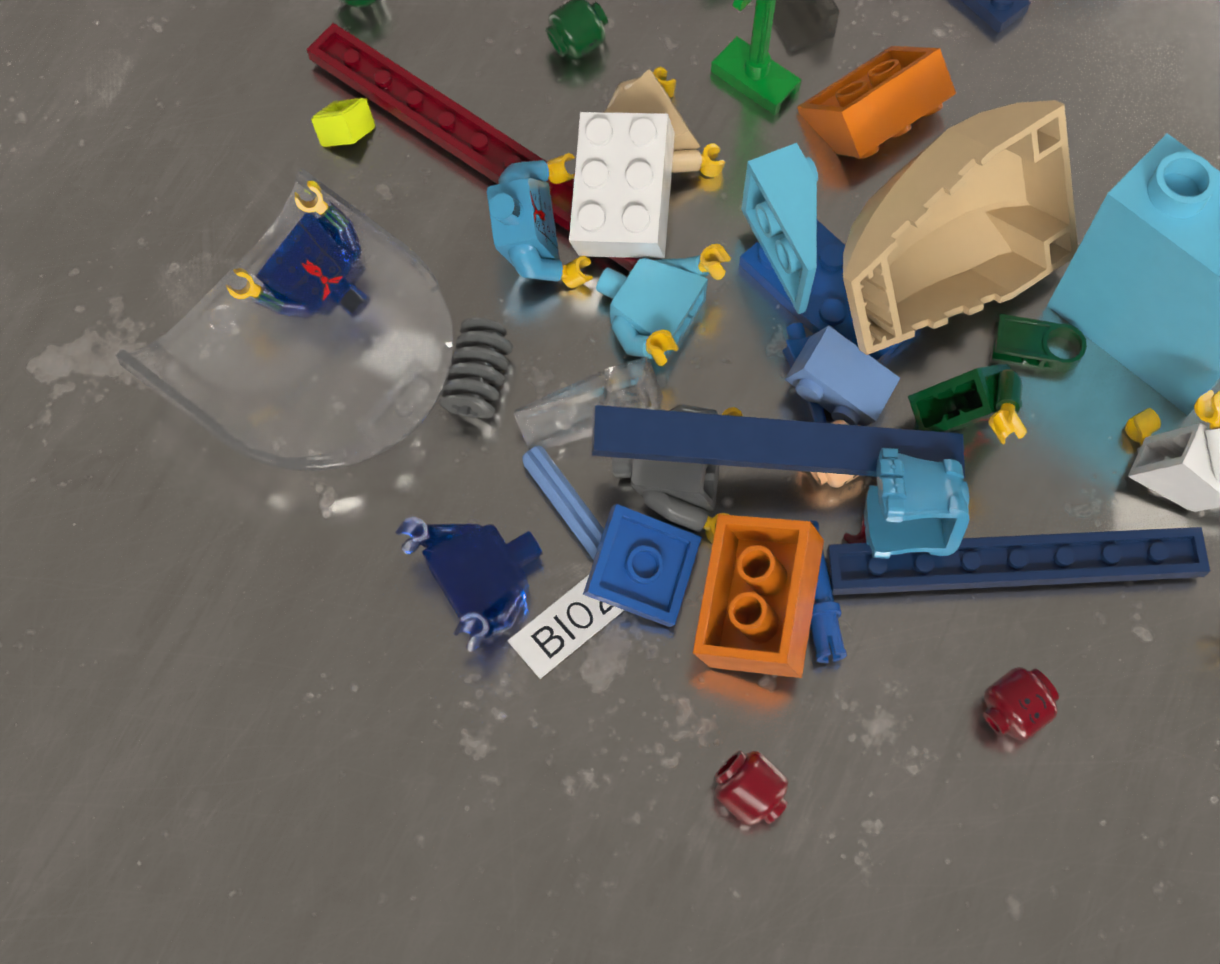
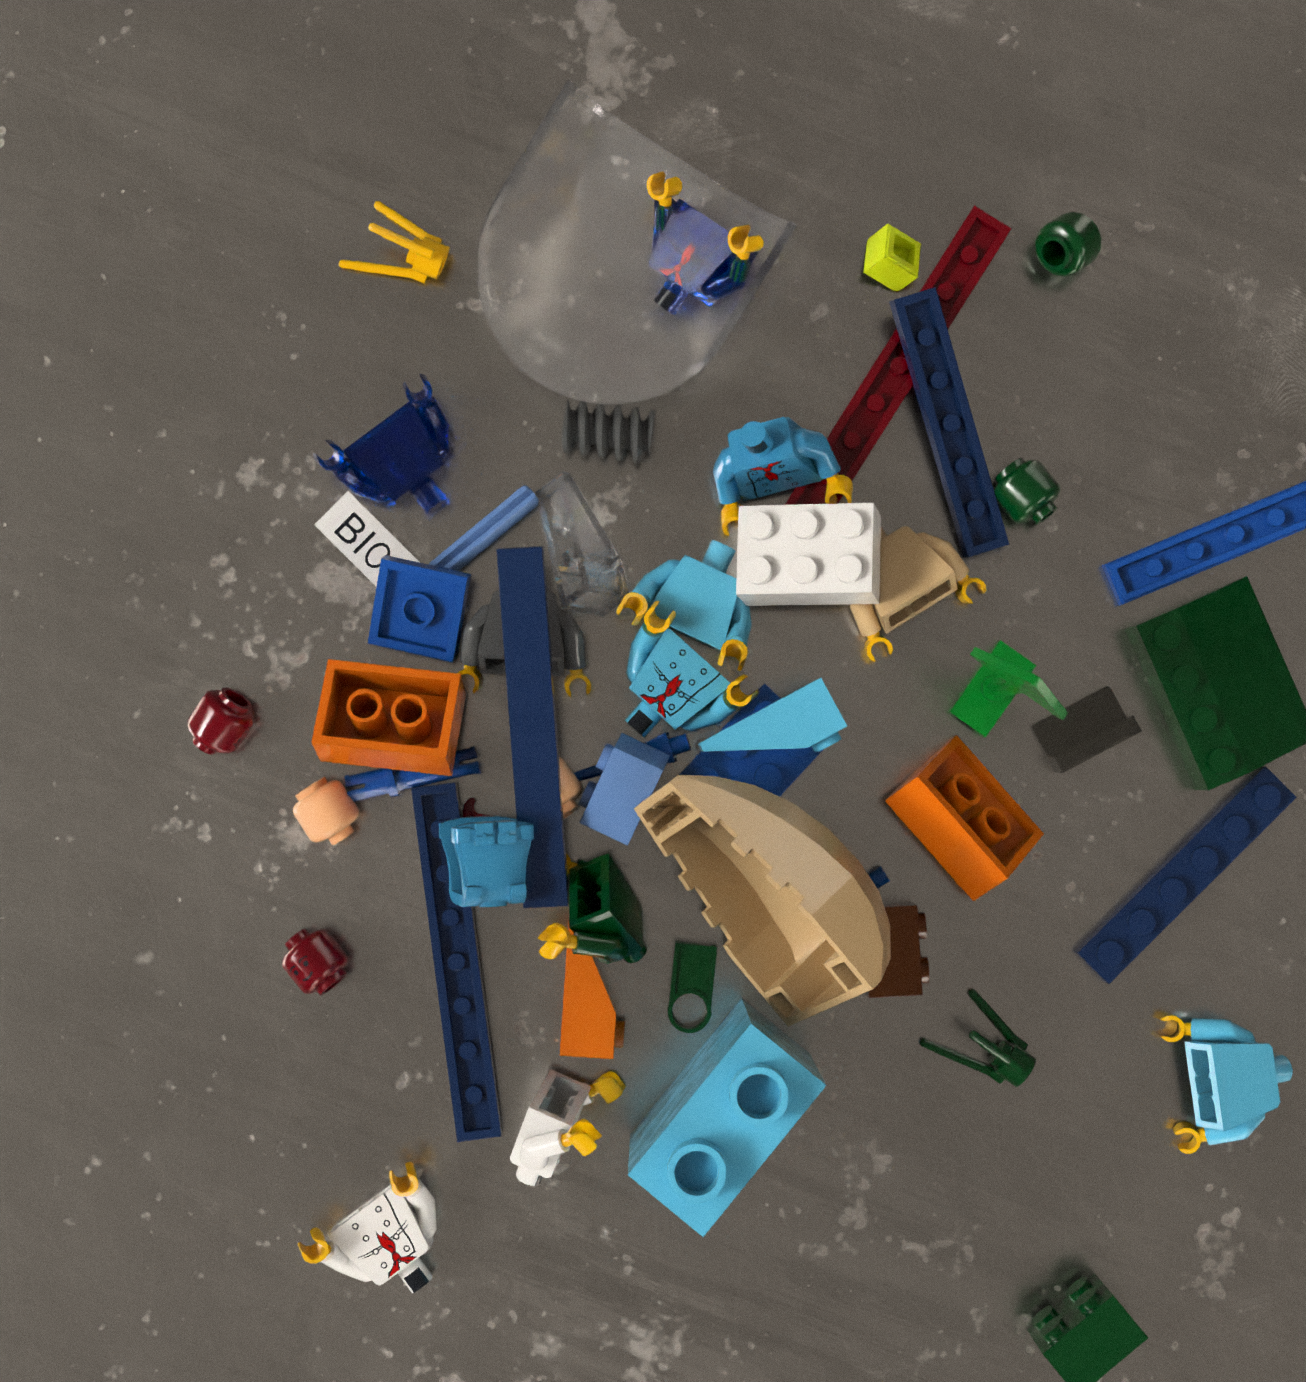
camera: 85 degrees right, 20 degrees up
none -> light nougat head [293,777,359,845]
none -> yellow plant [339,201,450,284]
none -> orange slope [560,923,625,1059]
none -> medium azure torso [625,601,759,738]
none -> dark blue plate [889,287,1009,558]
none -> dark green plant [919,989,1036,1087]

